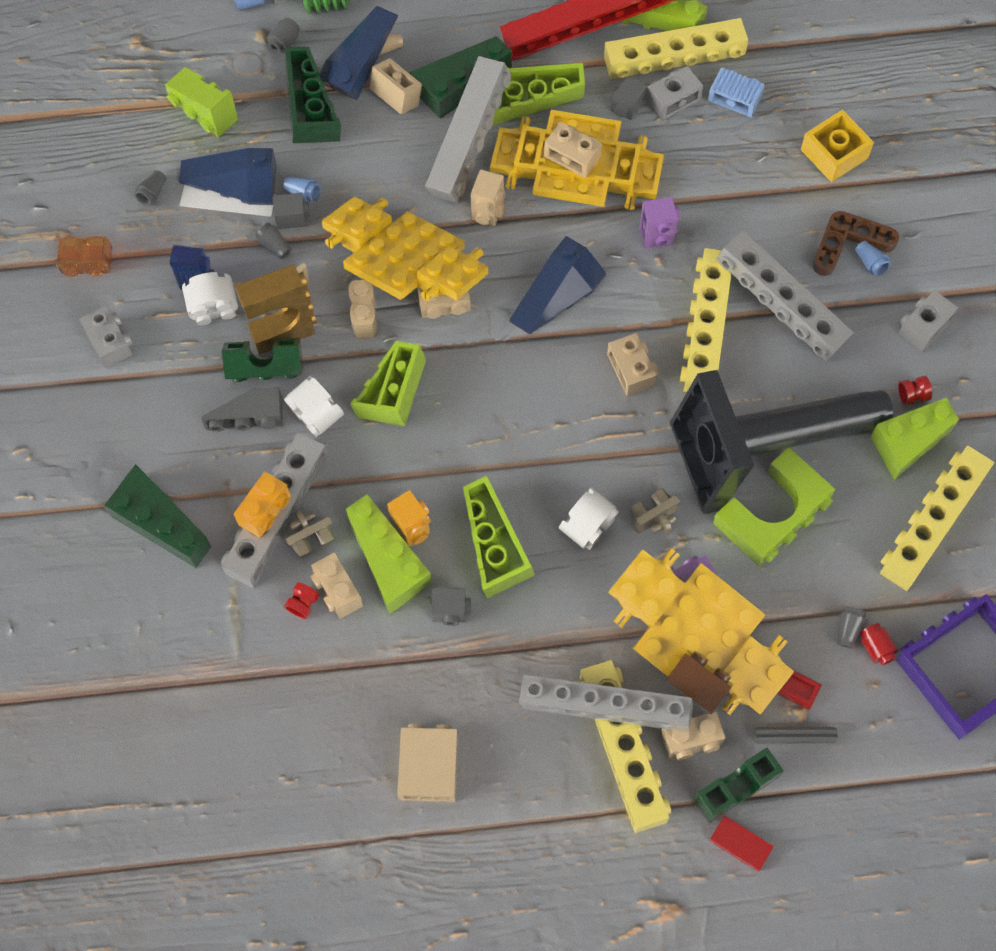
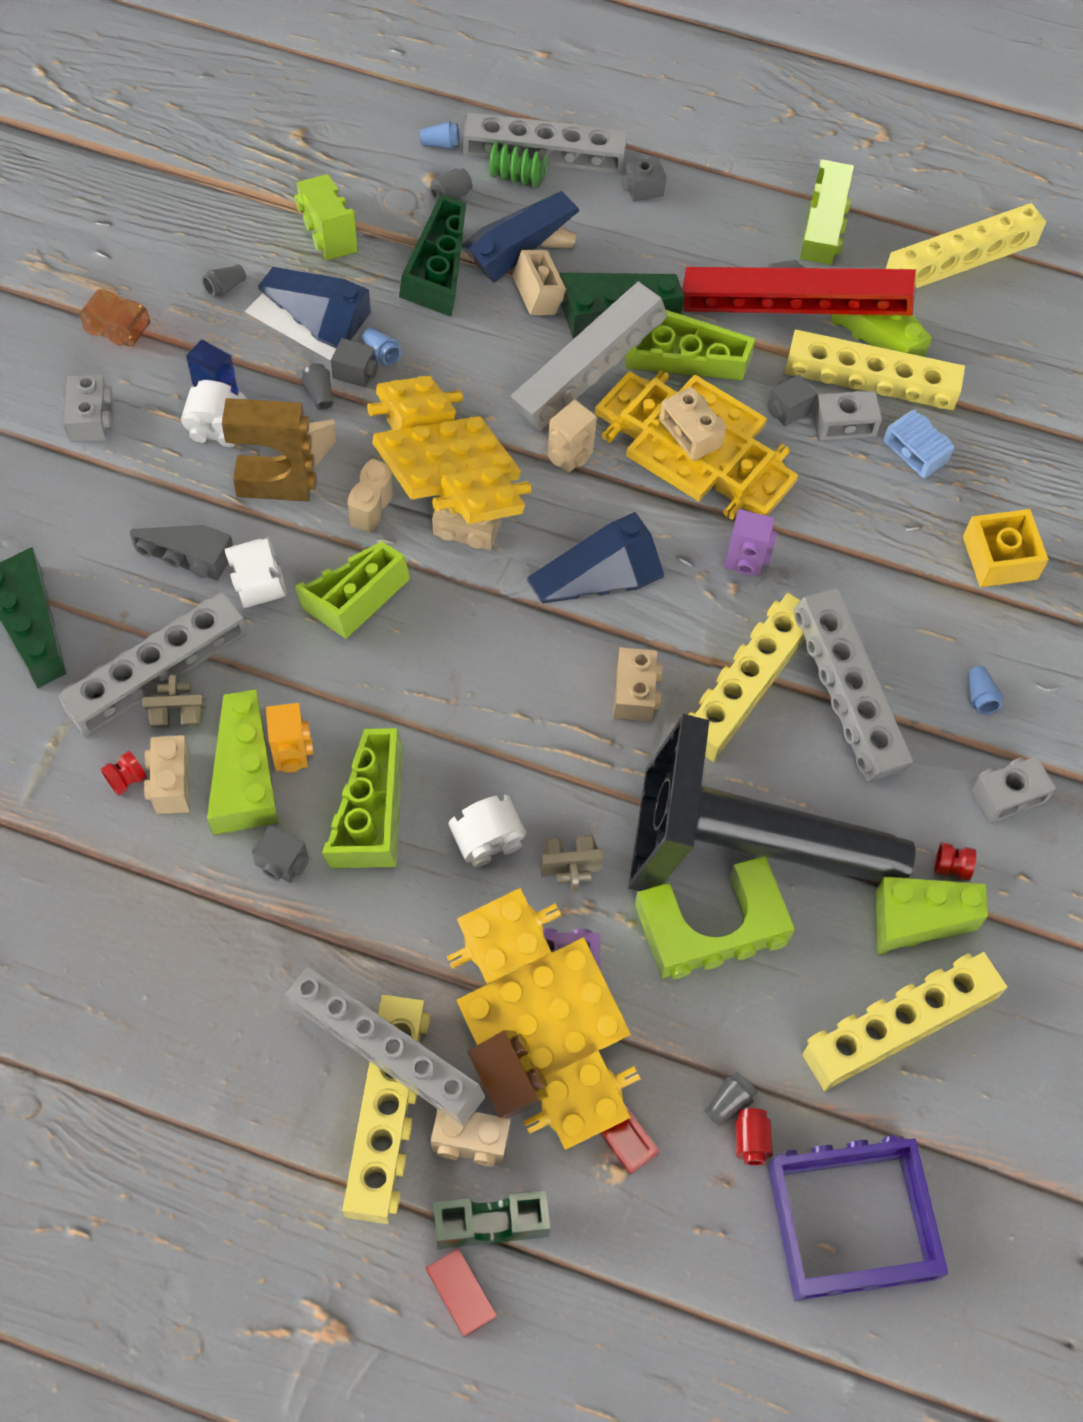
camera: 20 degrees right, 5 degrees down
dark green arch [221,338,303,382] -> none
light orange brick [234,471,291,538] -> none
tan brick [397,724,458,802] -> none
dark grey axle [754,727,838,744] -> none
reddish brown beam [813,211,899,276] -> none

